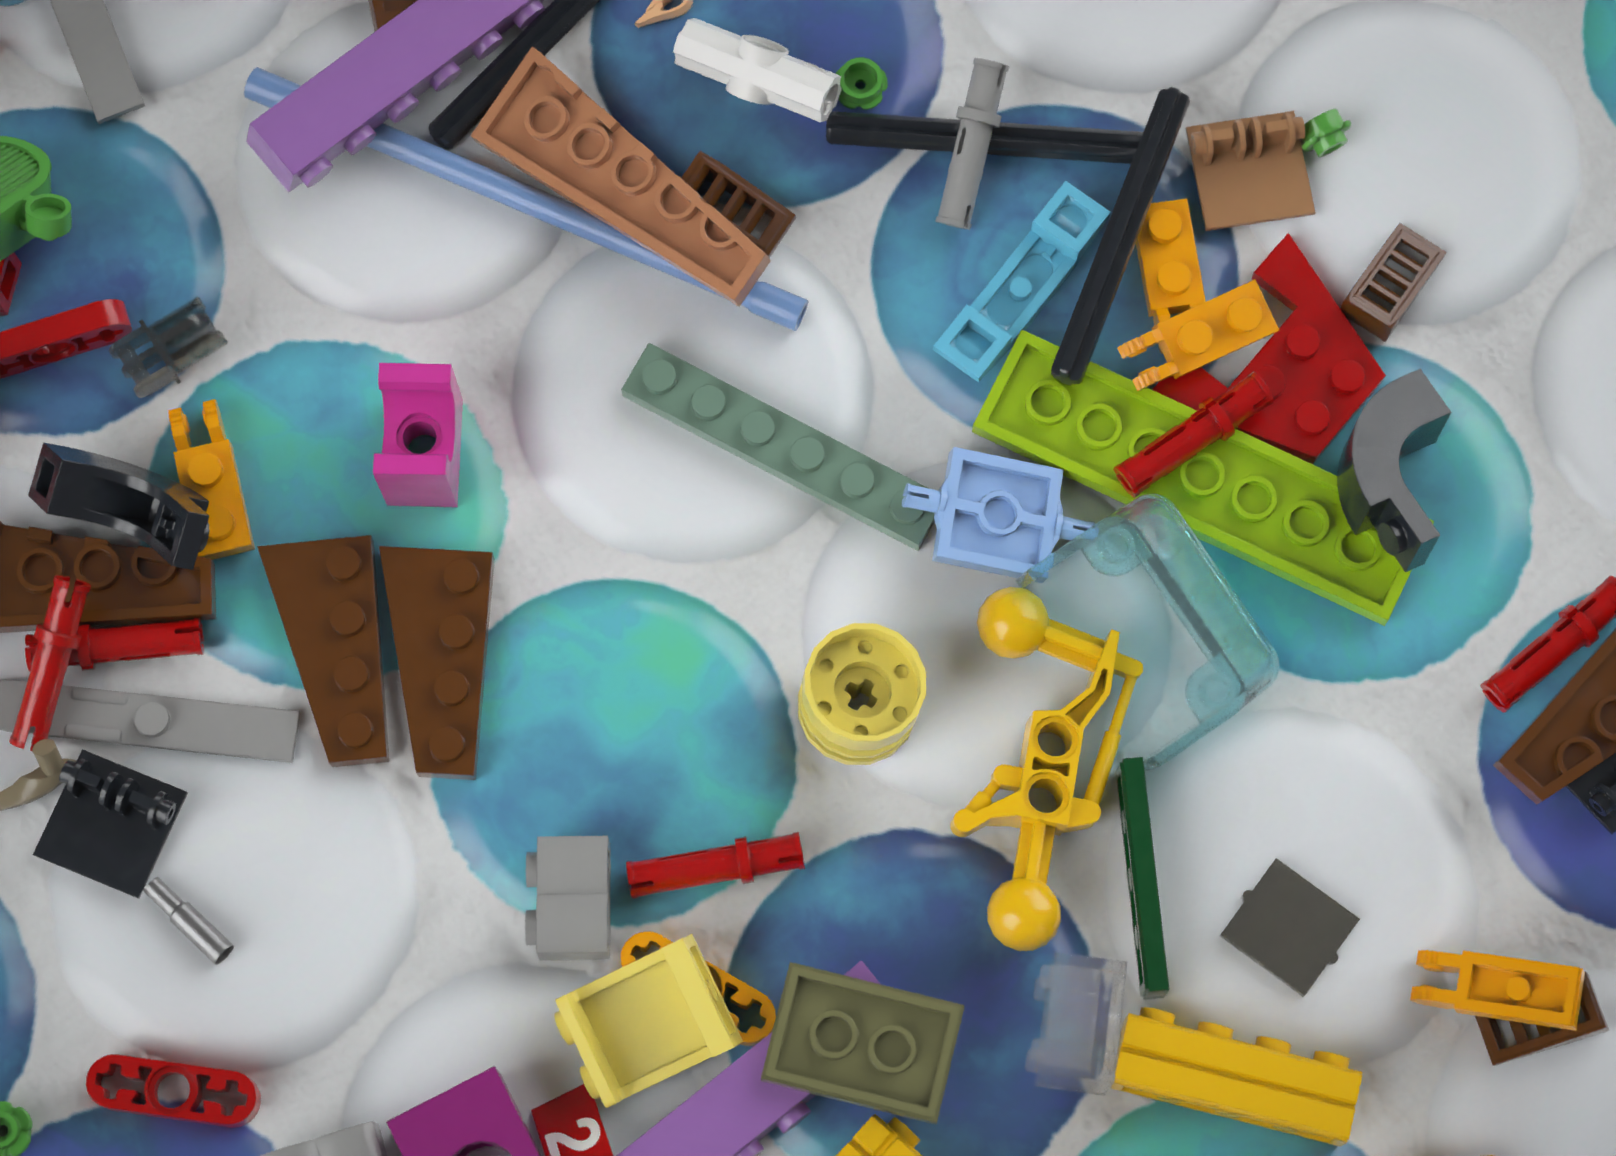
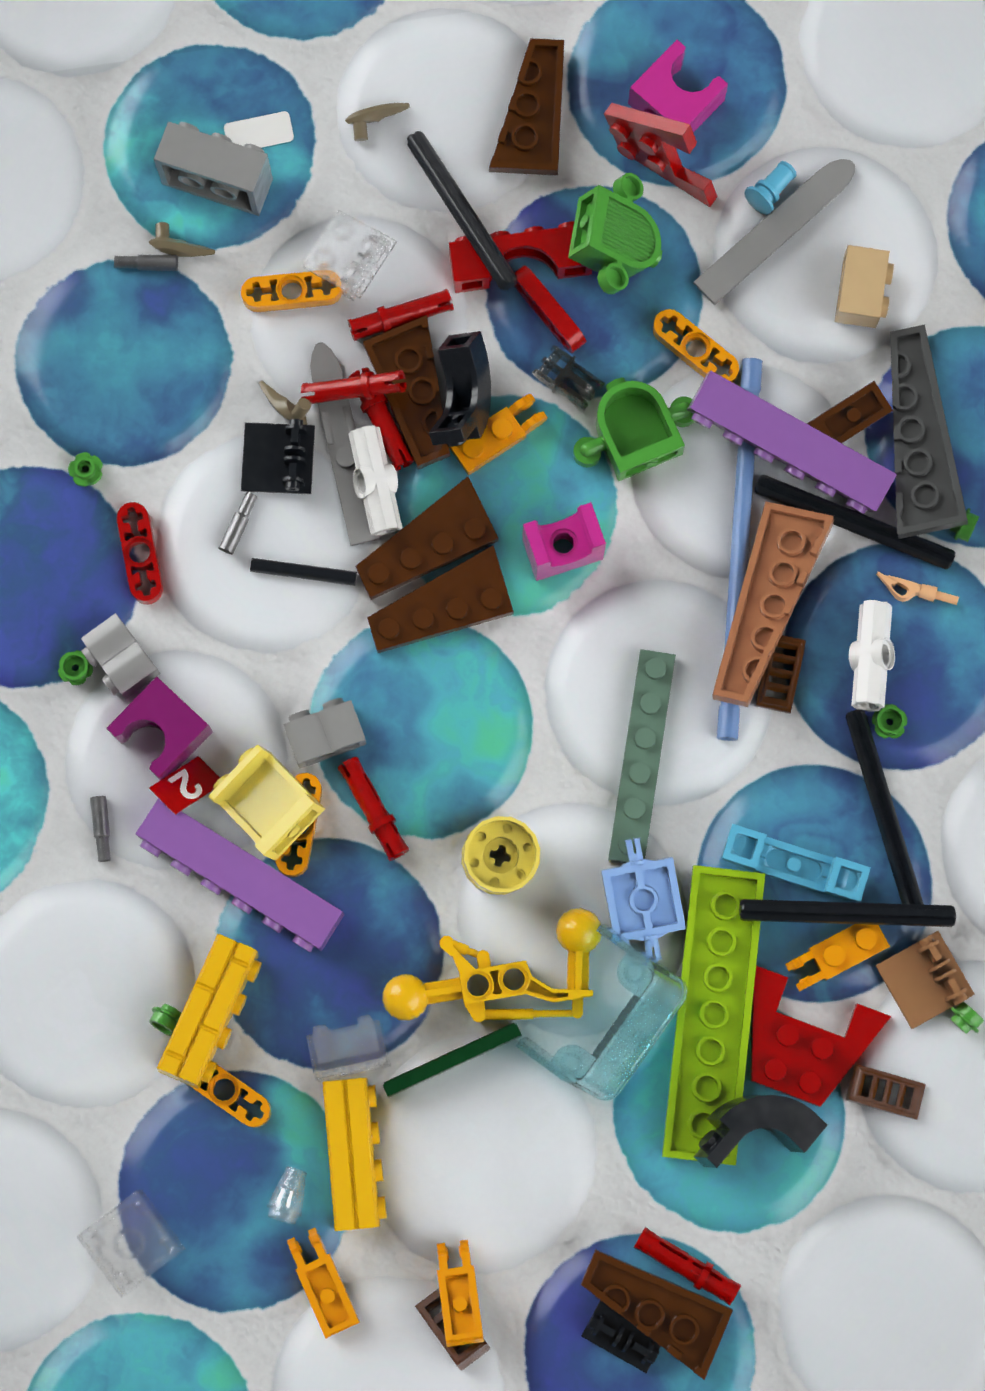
camera: 70 degrees right, 5 degrees up
olive tile [761,962,965,1125] -> none
light grey pin [935,58,1009,230] -> none
red pin [1114,372,1274,498] -> none
light orange hinge [1117,279,1279,391] -> none
clear smoke piece [1220,858,1360,997] -> none
none -> black bar [250,558,357,586]
none -> white piece [348,425,403,536]
none -> bright green piece [573,377,695,481]
none -> light orange beam [653,309,739,383]

